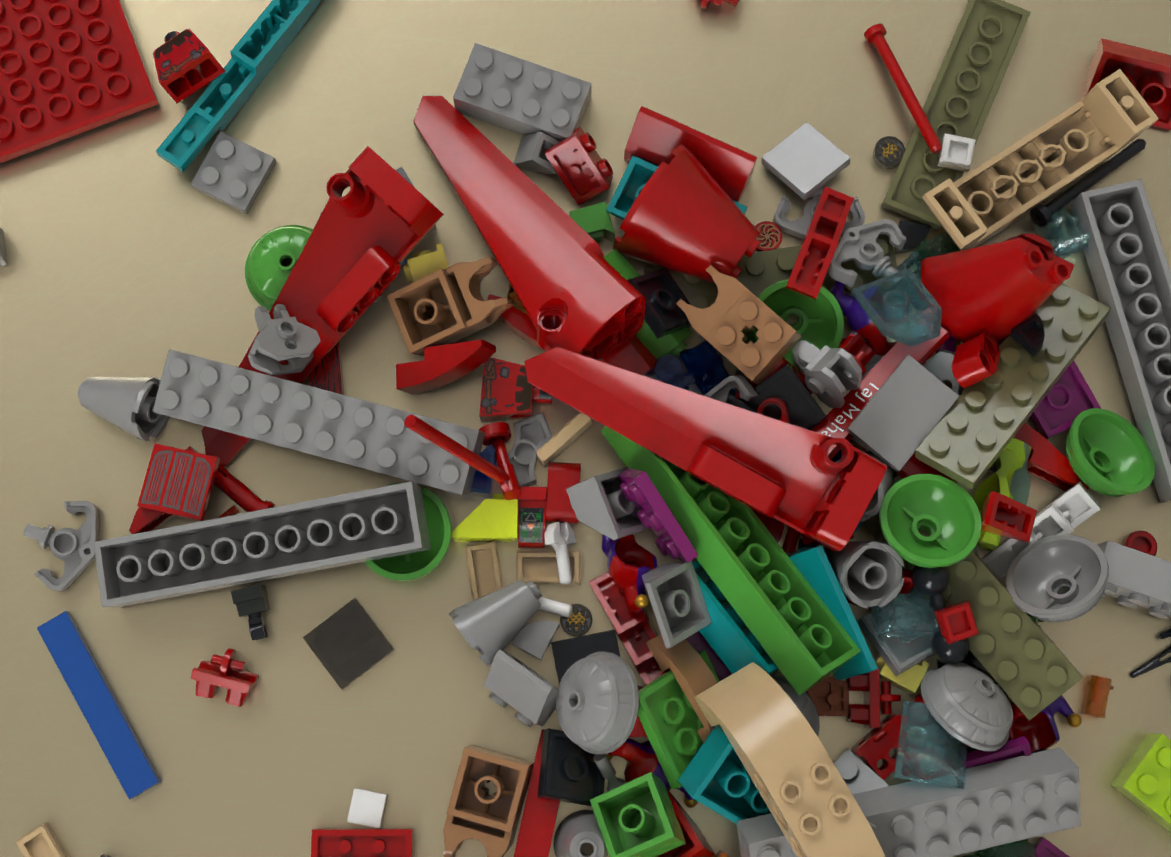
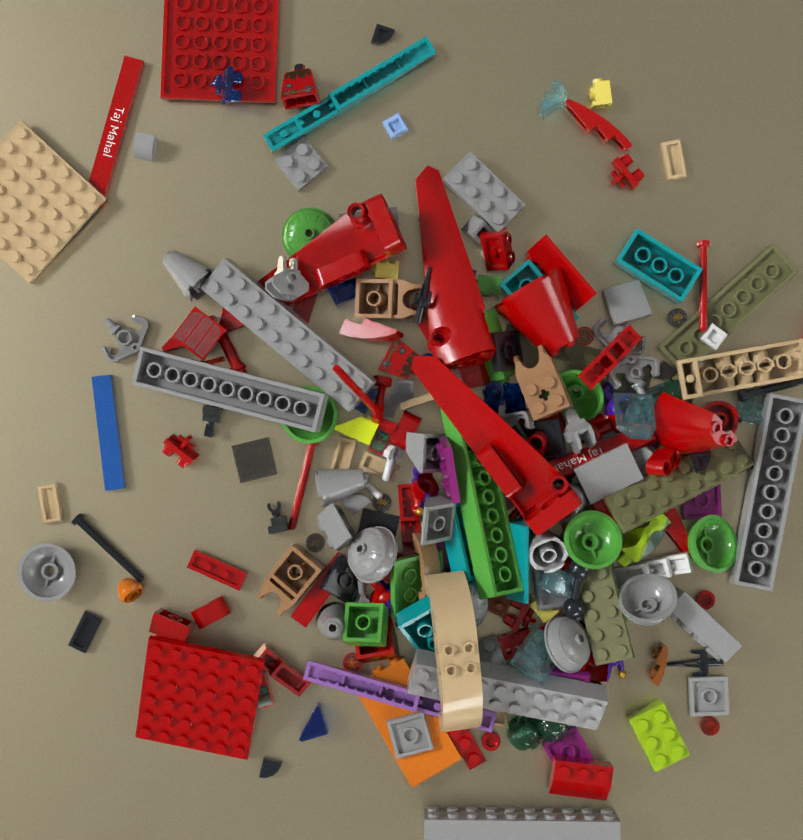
camera: 25 degrees right, 10 degrees up
white tile [347,788,388,828] -> none
red tile [934,601,979,644] -> none
red slope [981,491,1037,542] -> none
clear orange pin [1083,675,1114,718] -> none
none -> clear blue hips [210,66,243,105]
none -> pearl dark grey piece [267,501,289,534]
none -> red bar [288,442,319,530]
none -> clear smoke tile [306,533,325,552]
none -> clear blue slope [327,278,356,308]
none -> light blue tile [382,113,408,139]
none -> black piece [413,266,432,324]
none -> teal brick [613,228,703,304]
none -> dark orange slope [648,643,668,686]

